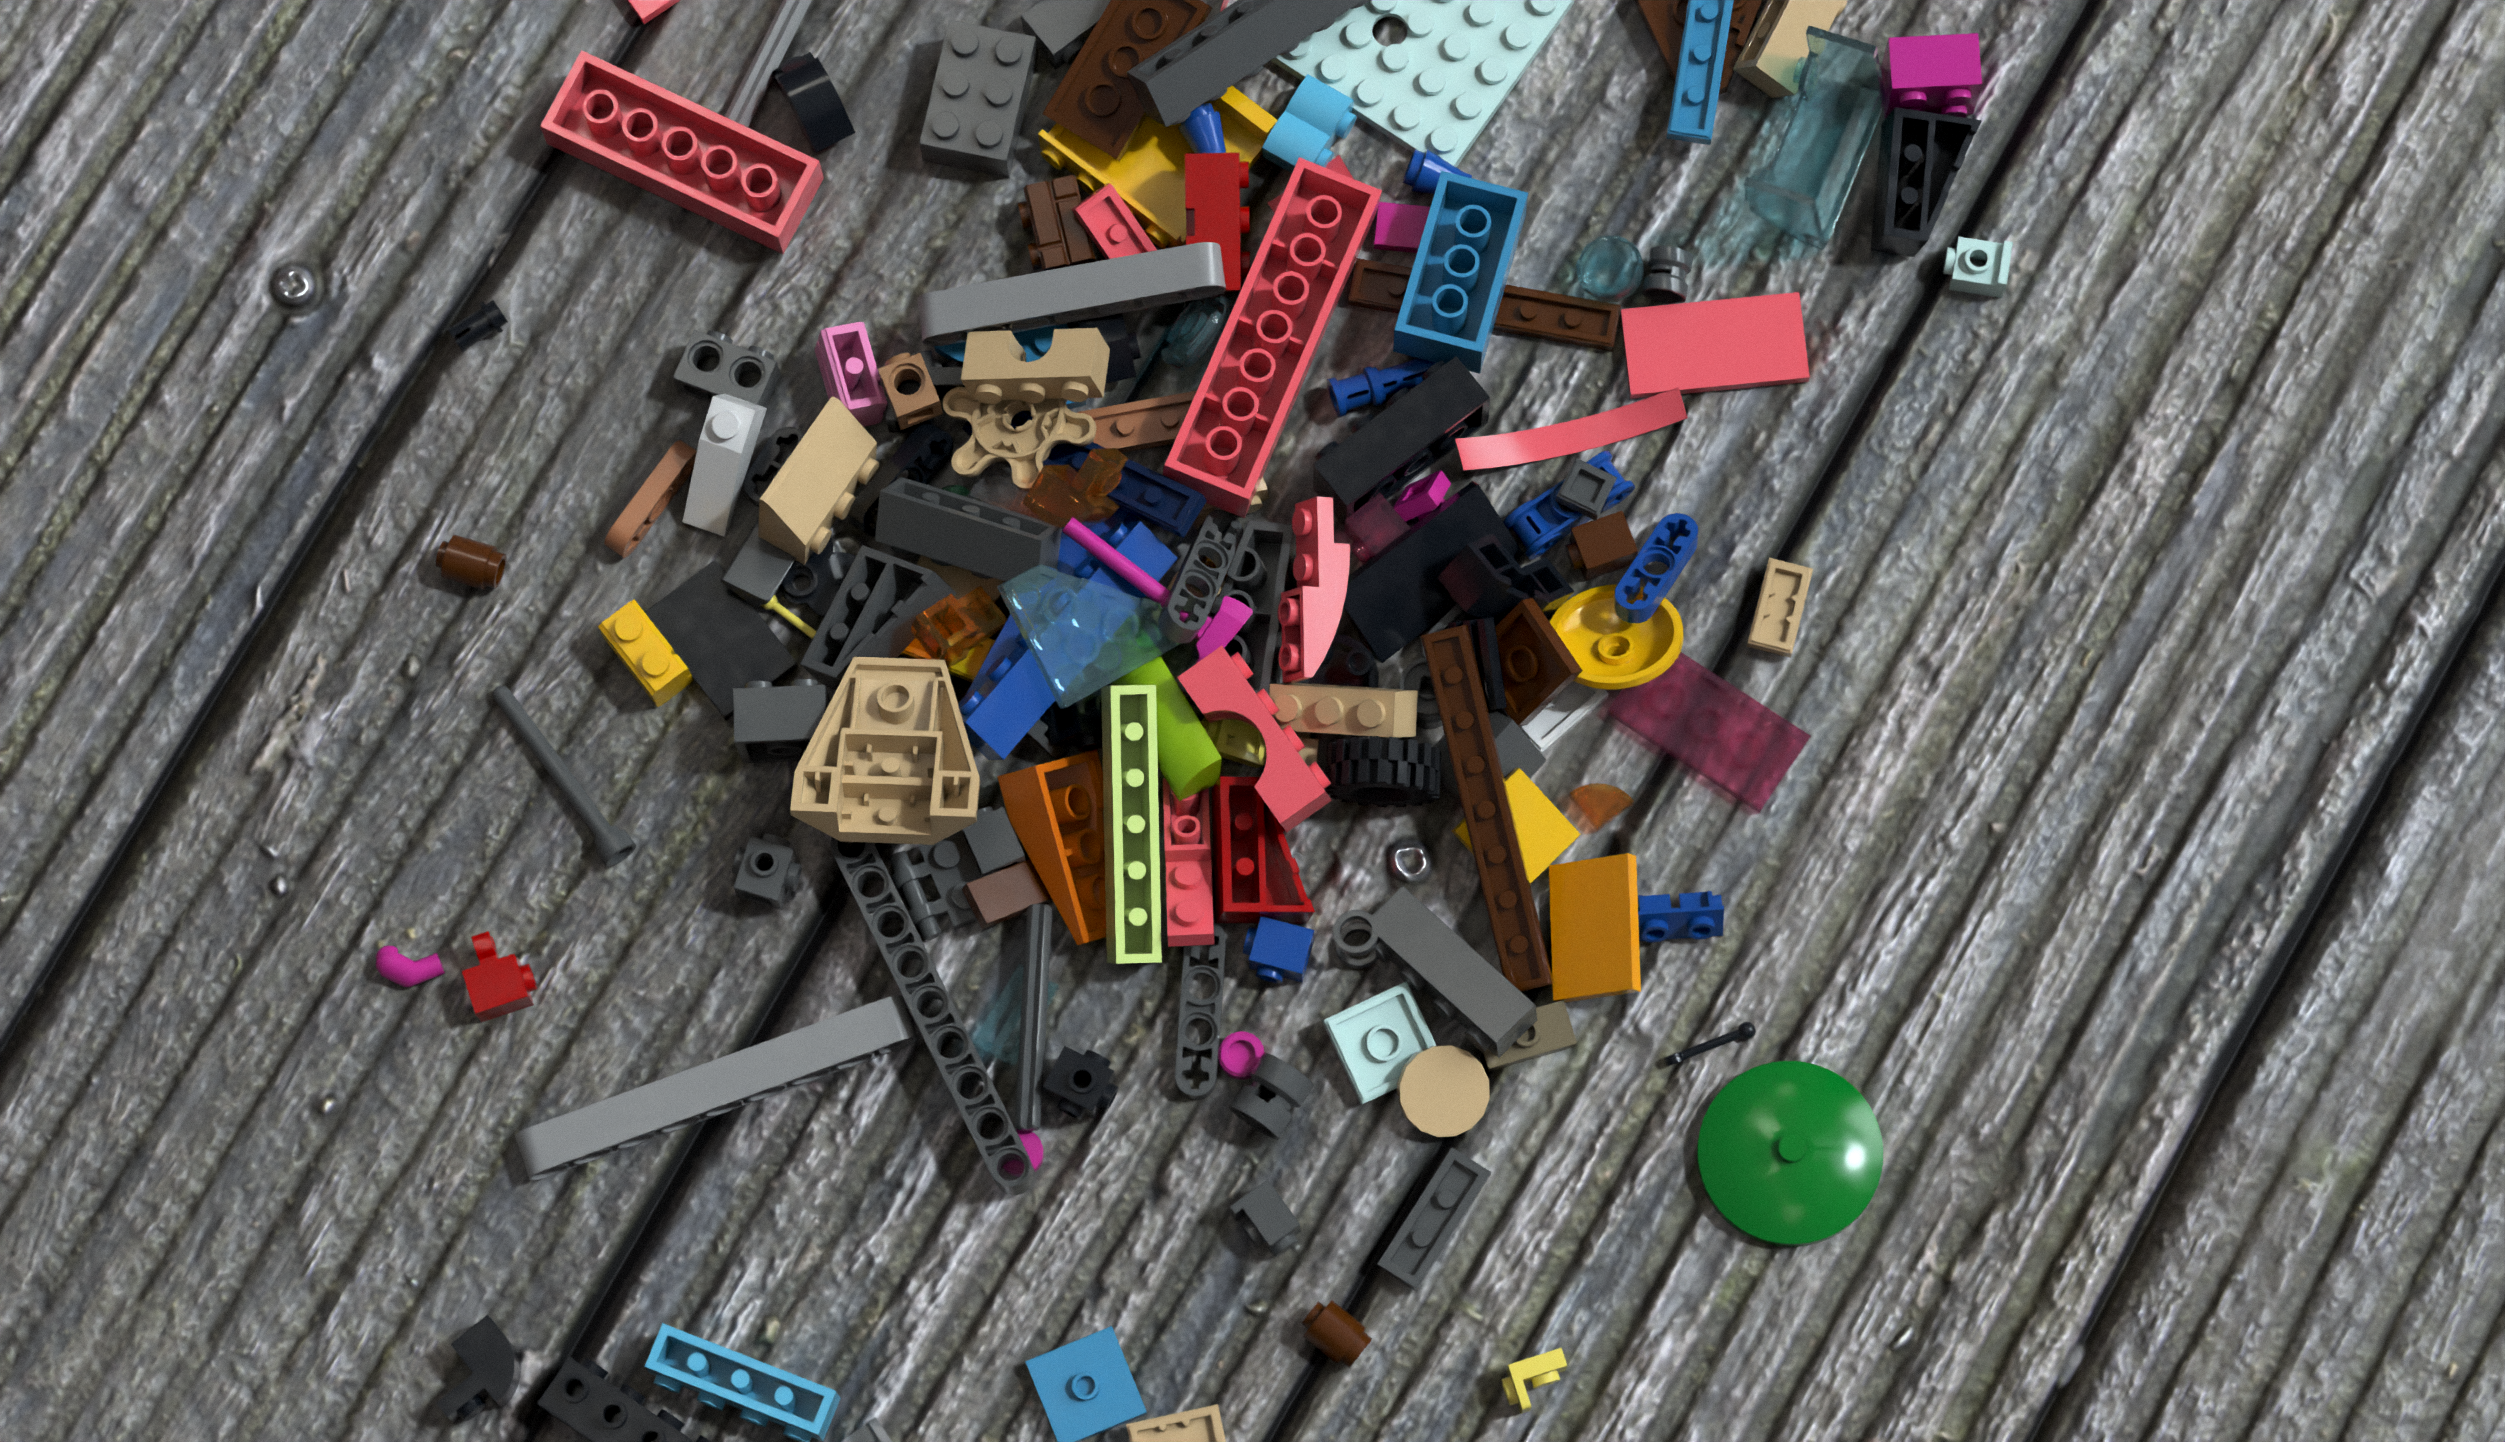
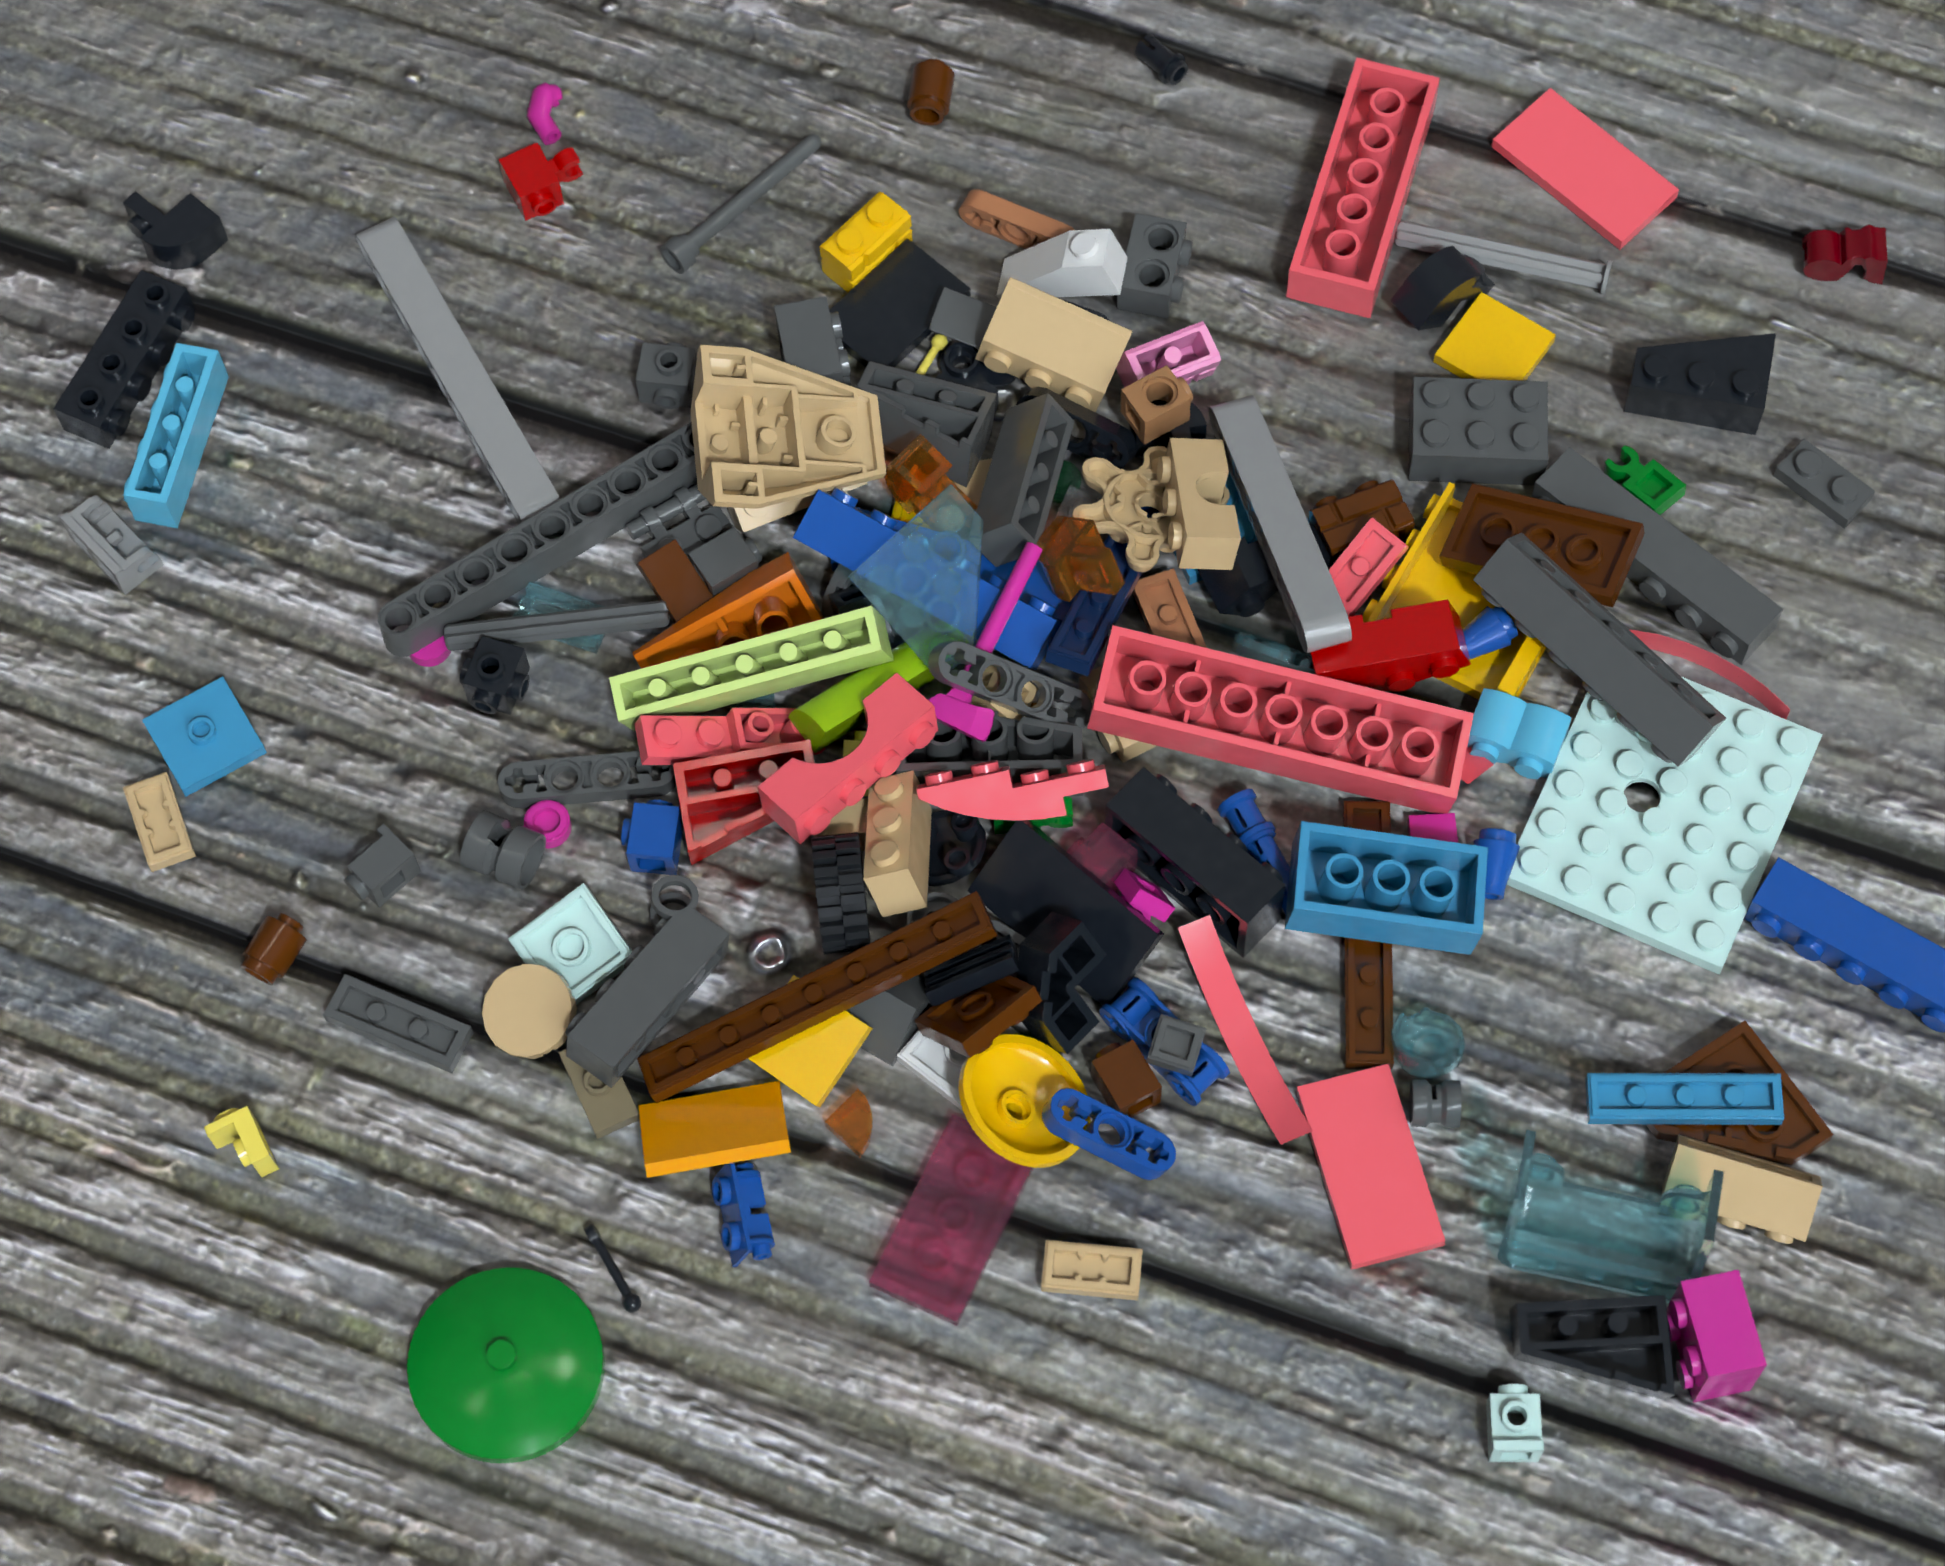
camera: 80 degrees right, 10 degrees down
none -> yellow tile [1433,292,1556,381]

